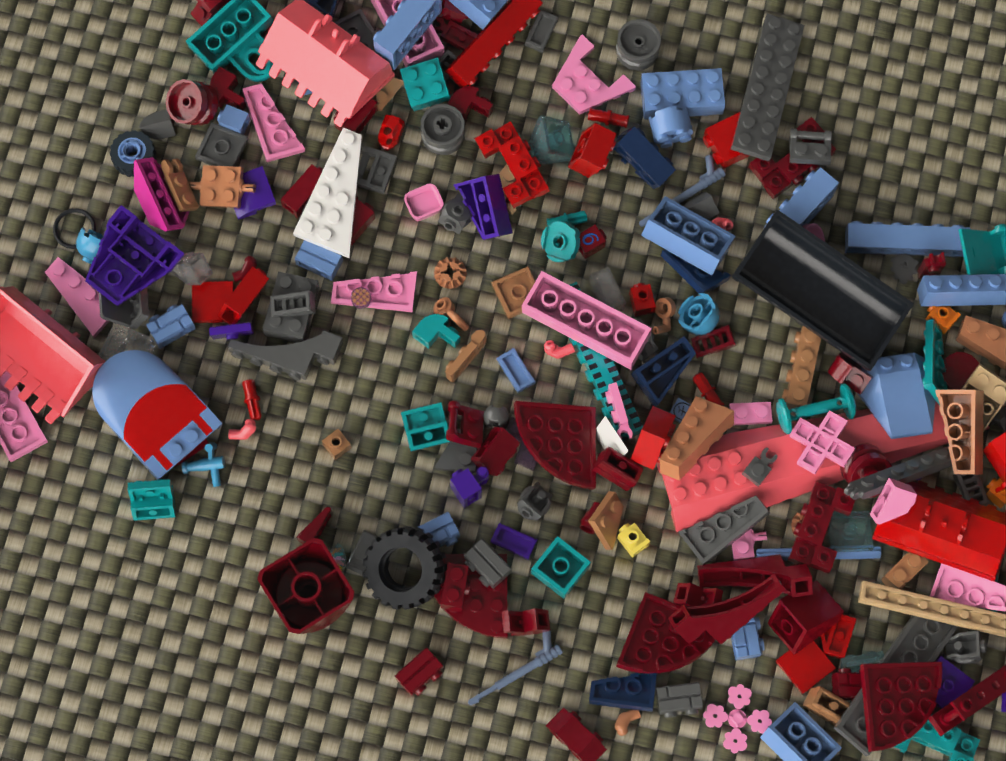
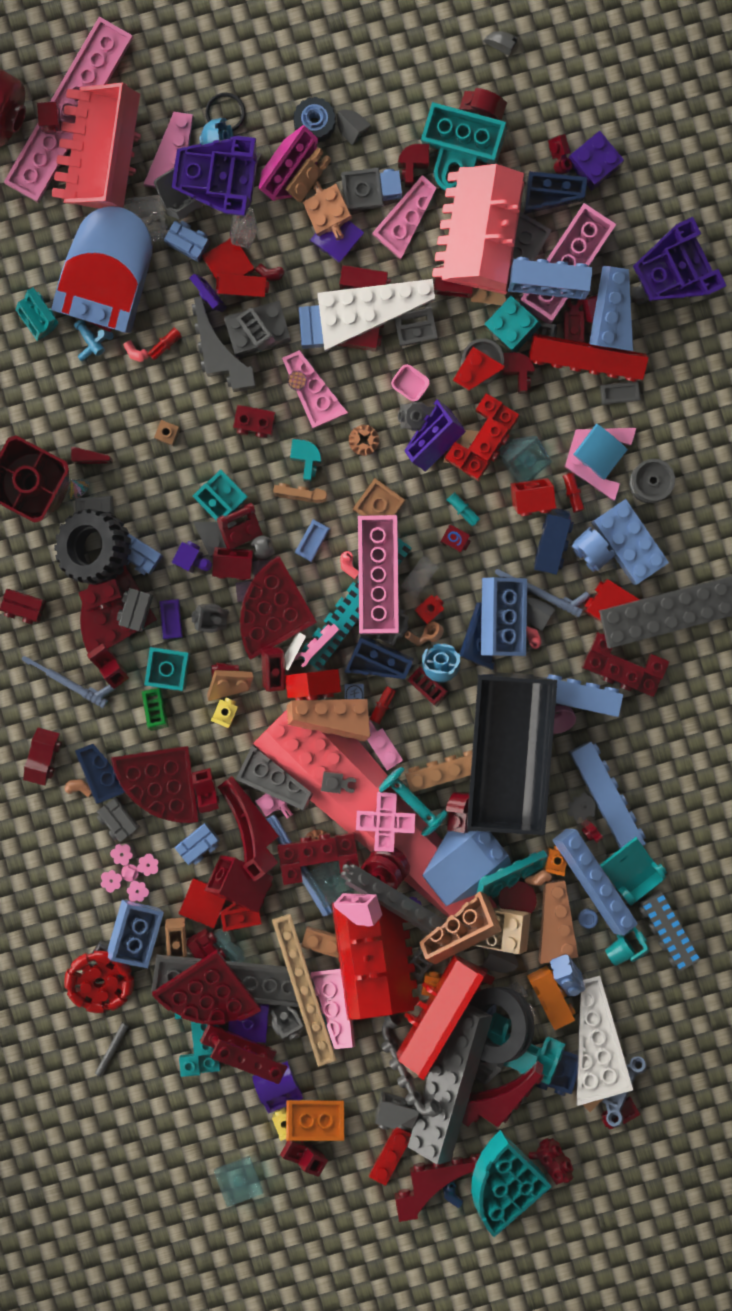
camera: 65 degrees right, 15 degrees up
dark red wheel [166,79,218,126] -> none
red rock [378,115,405,151] -> none
nougat plate [433,297,469,332] -> none
teal plate [541,221,580,262] -> none
dark red arch [668,574,786,644] -> none
dark grey plate [789,128,832,165] -> none
none -> green slope [141,688,169,731]
none -> dark red brick [233,405,276,439]
none -> red wing [452,347,505,391]
none -> nougat arm [525,870,552,886]
none -> dark azure slope [573,424,628,480]

